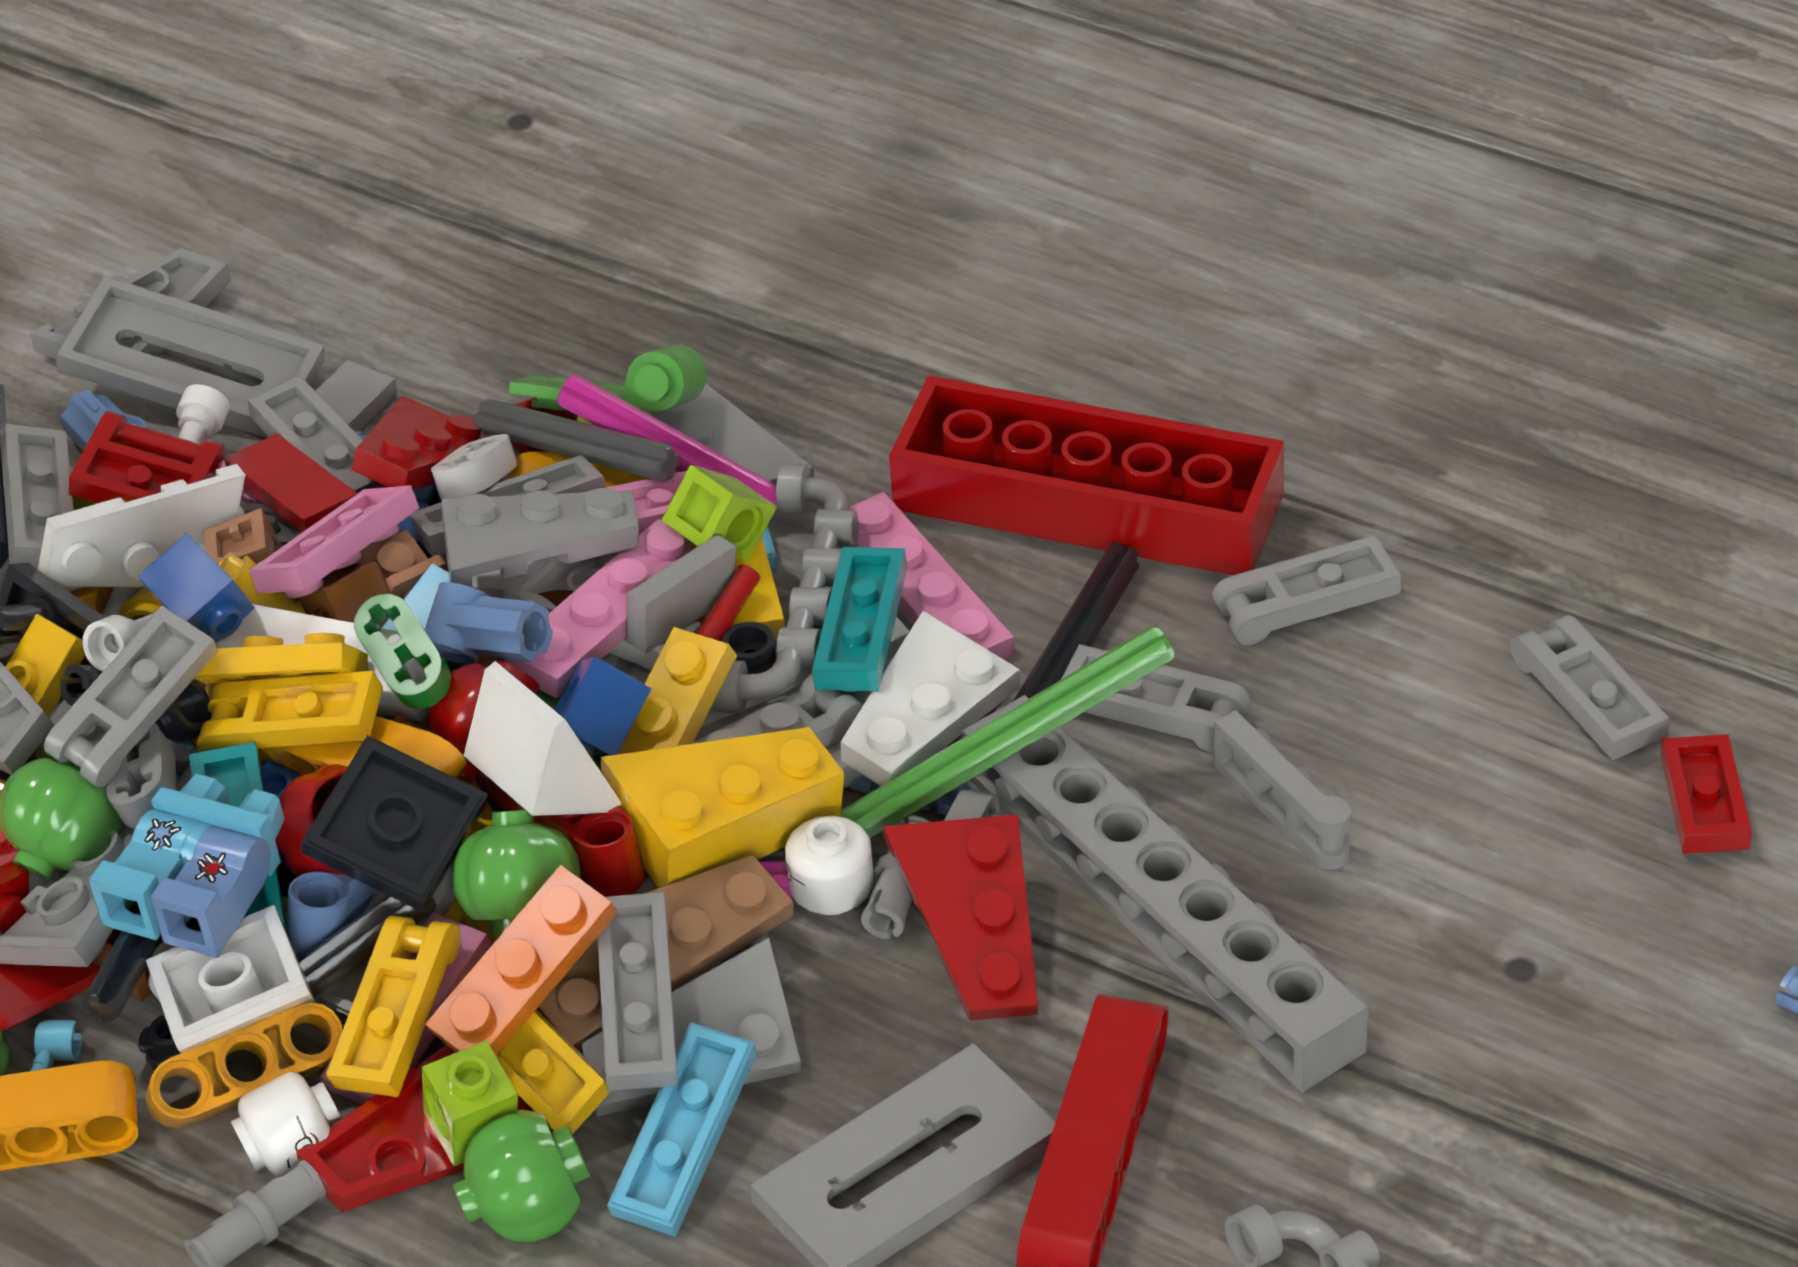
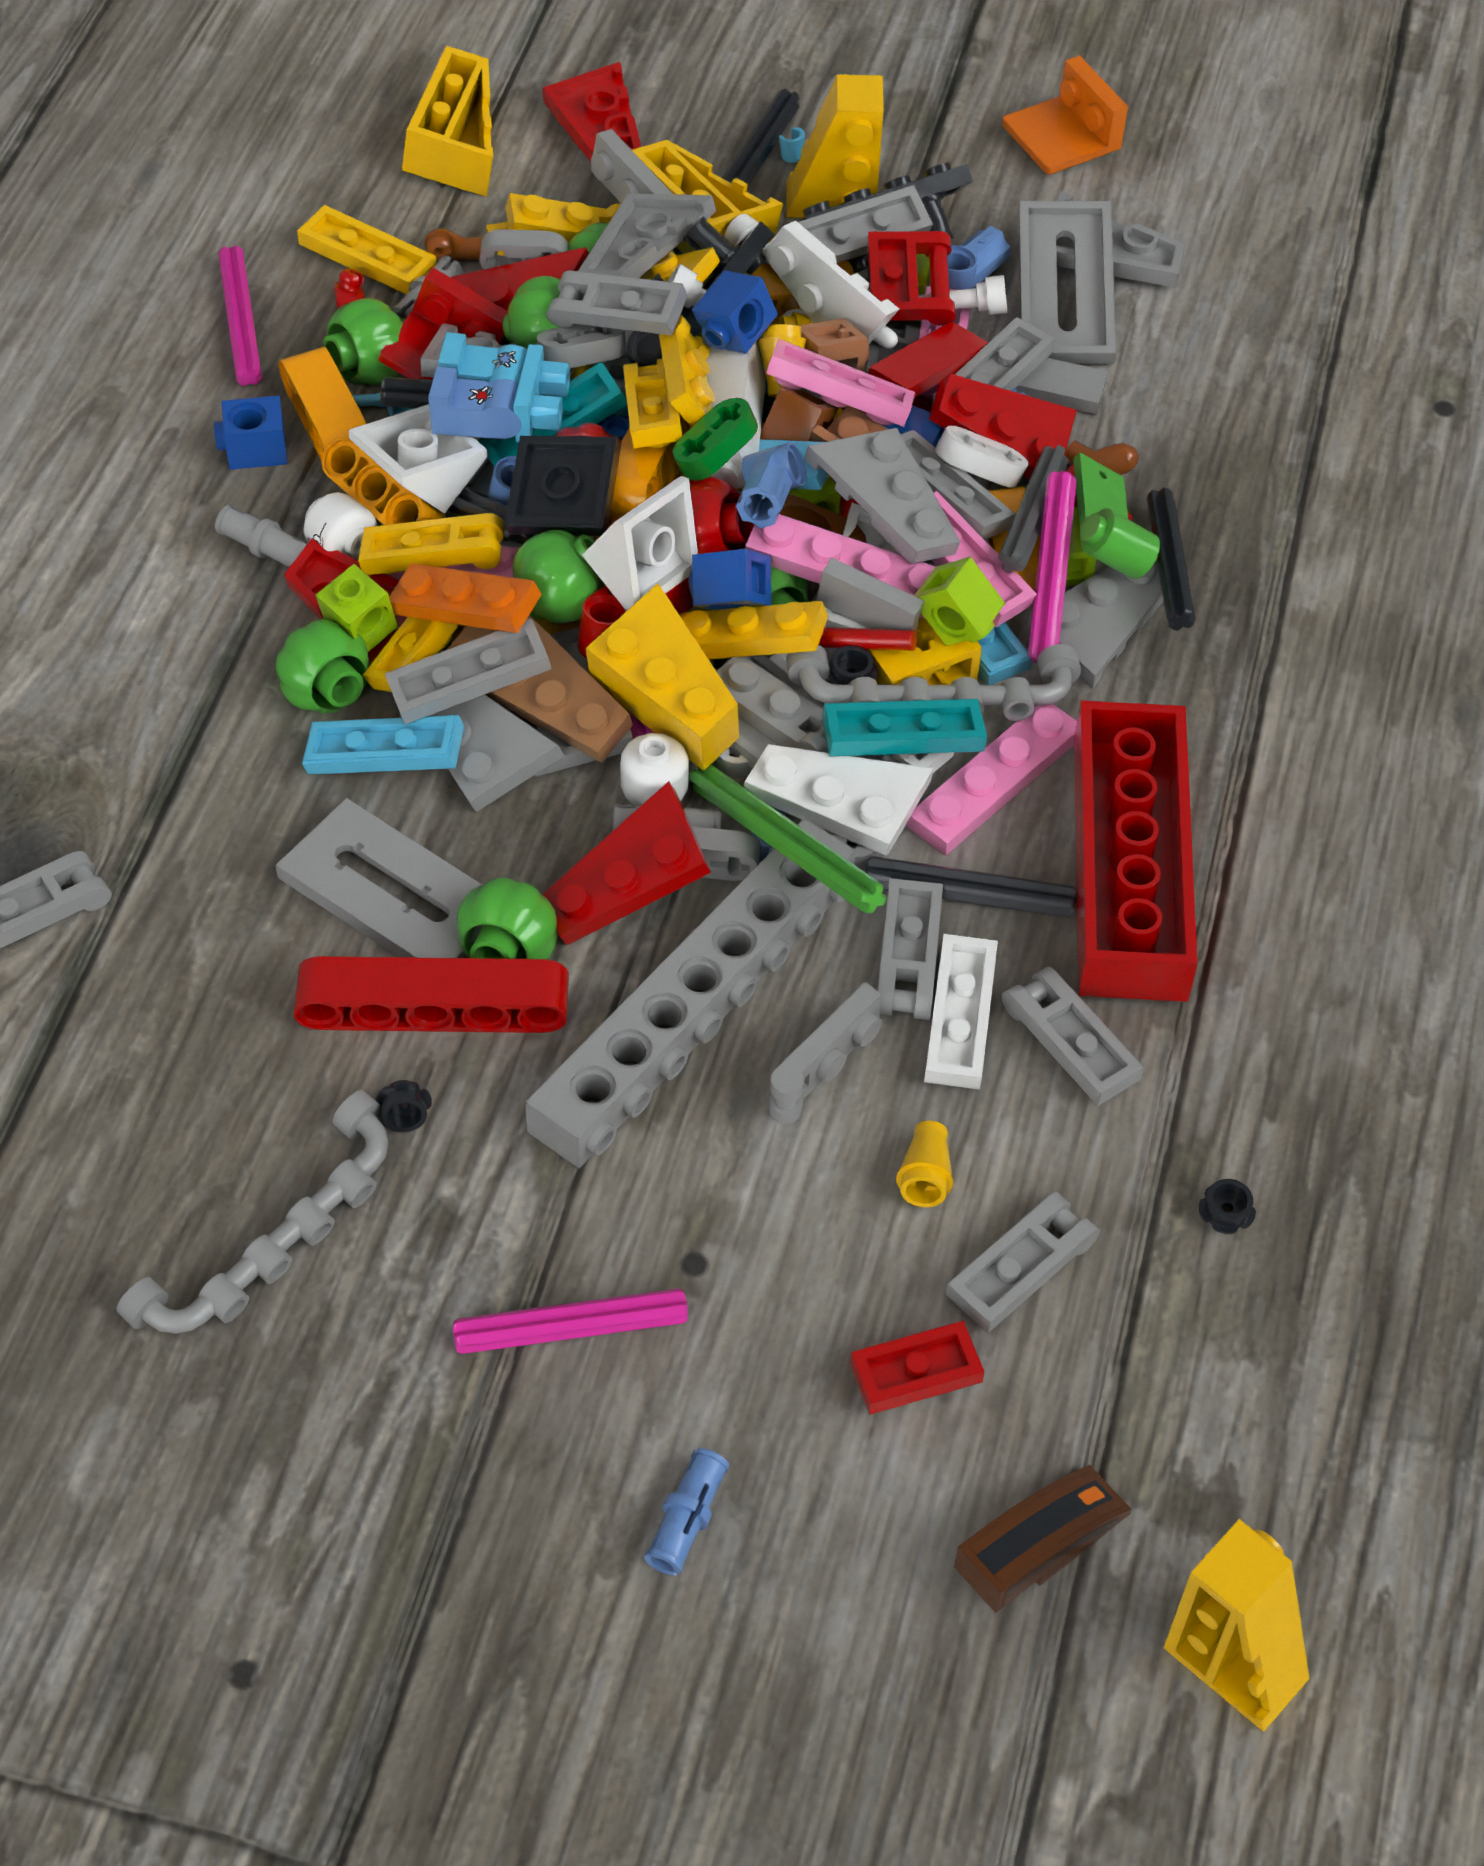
camera: 70 degrees right, 10 degrees up
none -> blue brick [214,395,288,470]
none -> black plate [375,1080,432,1132]
none -> dark pink axle [453,1288,688,1354]
none -> bright green plant [457,878,557,960]
none -> yellow cone [896,1120,953,1207]
none -> white plate [924,934,998,1090]
none -> dark orange arm [1065,440,1139,475]
none -> black axle [1147,487,1196,631]
none -> black plate [1198,1179,1256,1234]

